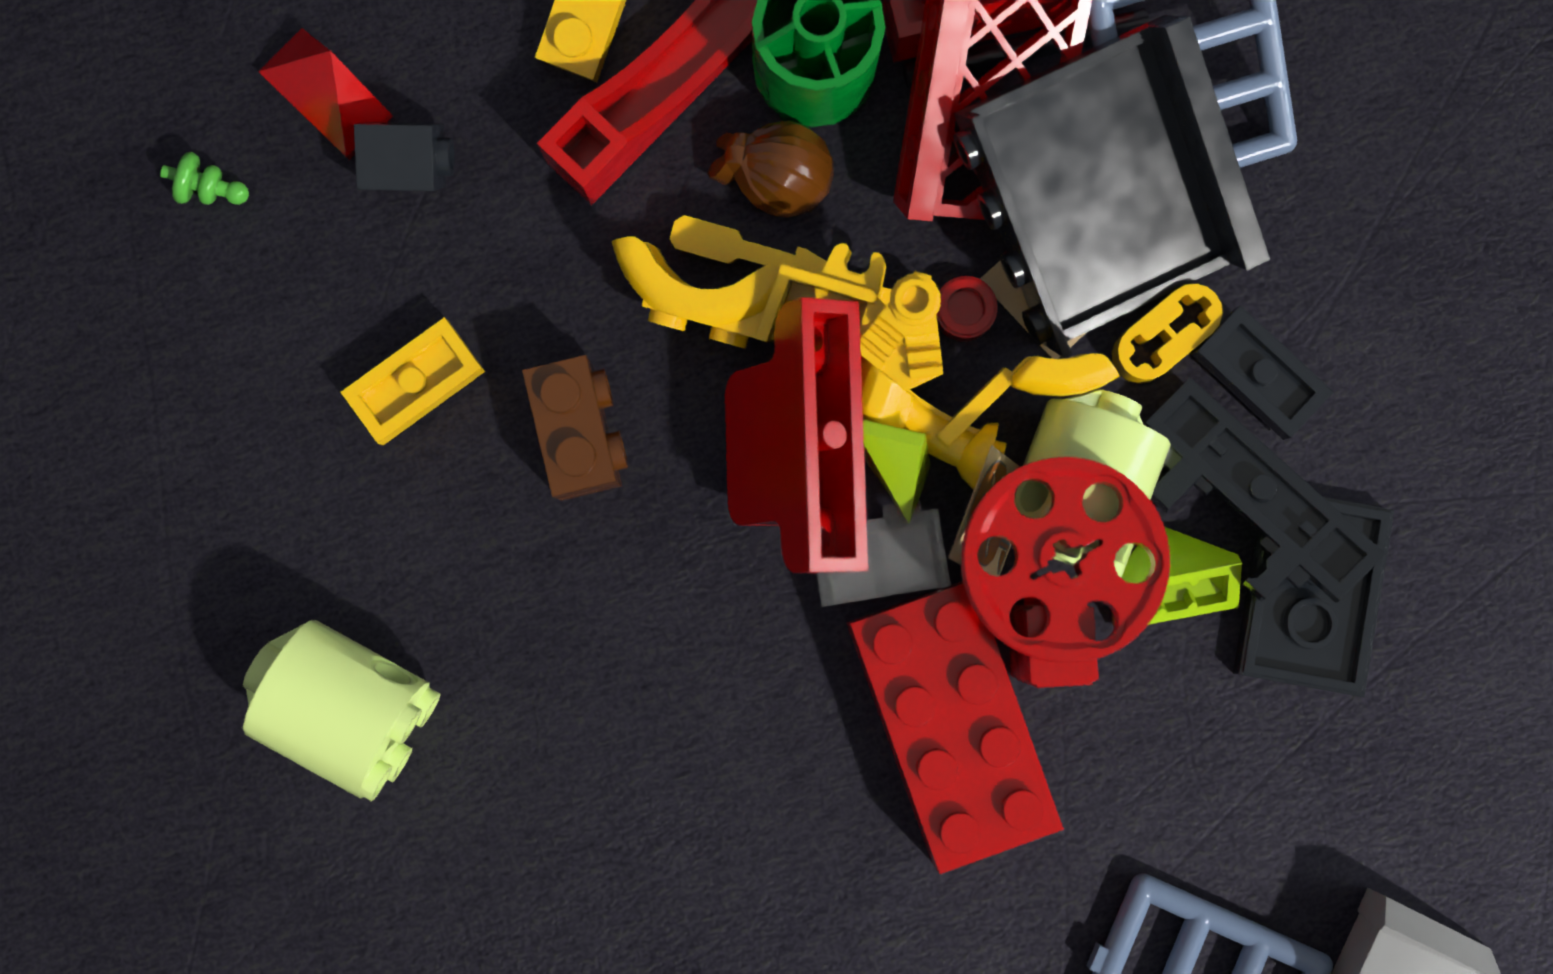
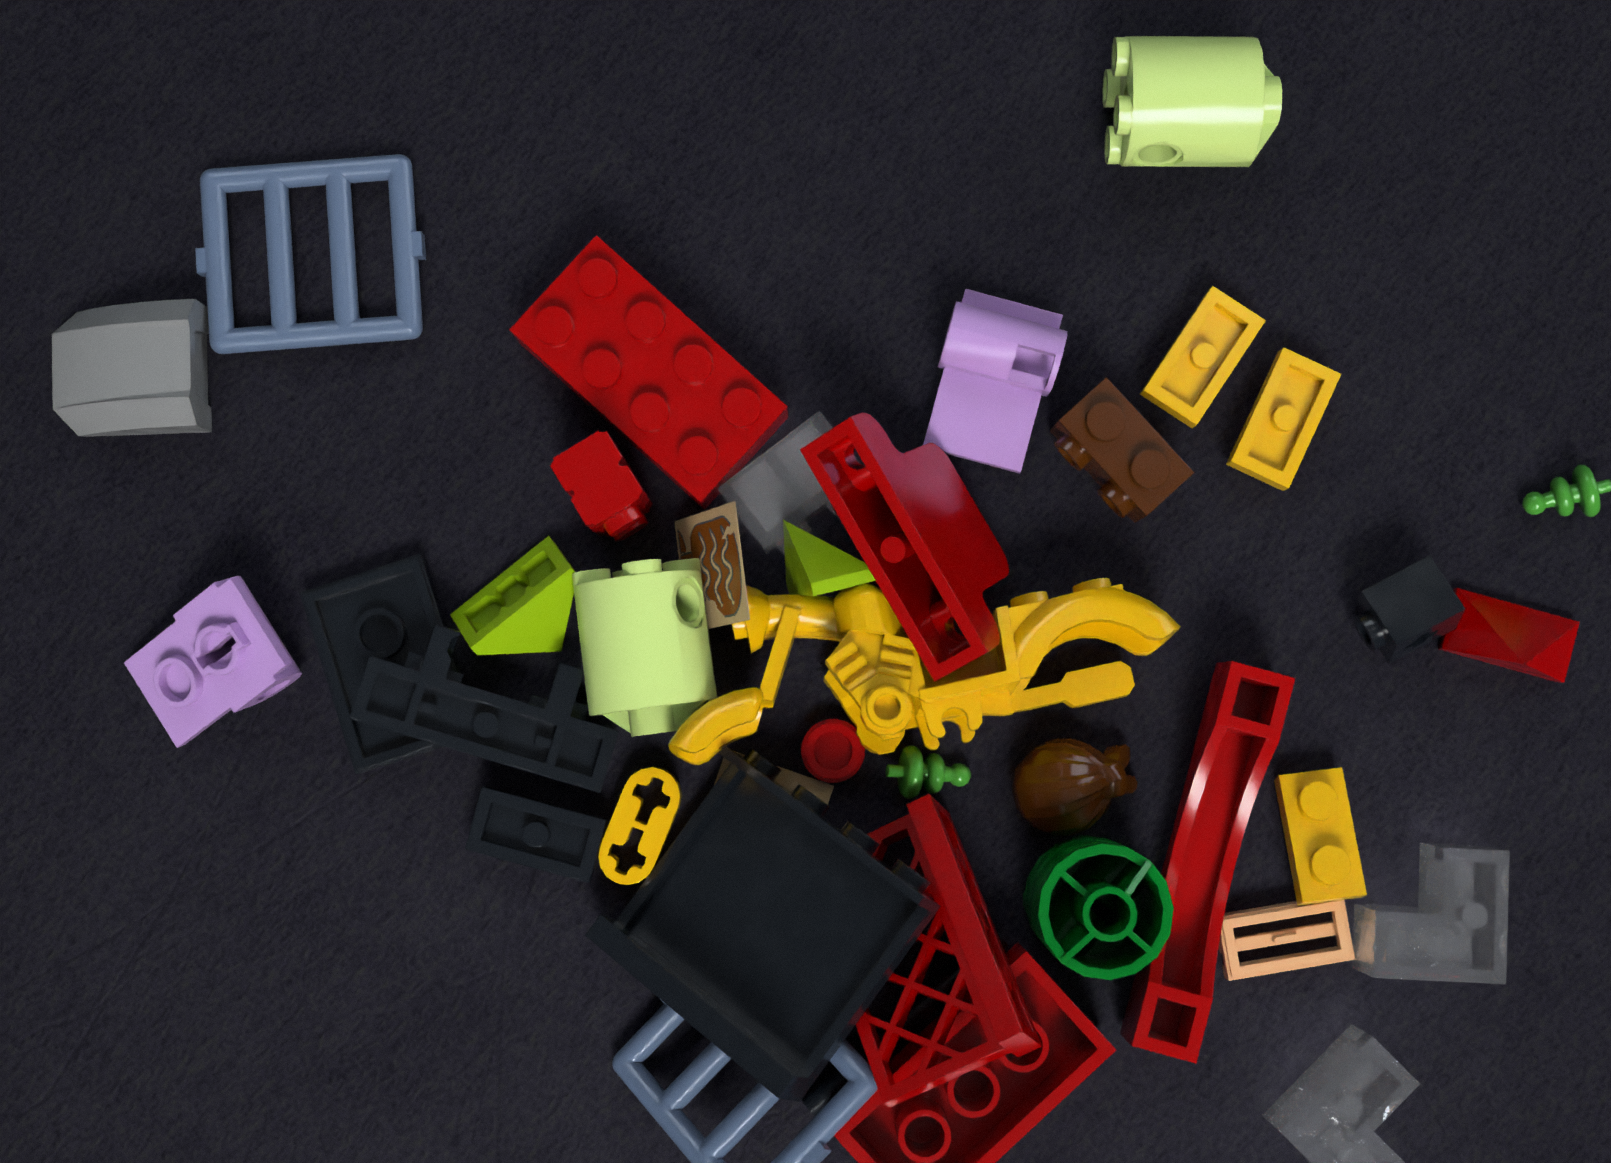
camera: 160 degrees right, 0 degrees up
red wedge [961,457,1170,663] -> none
none -> lavender piece [124,576,302,748]
none -> bright green hair [886,745,971,799]
none -> lavender piece [923,289,1068,474]
none -> yellow plate [1140,286,1266,428]

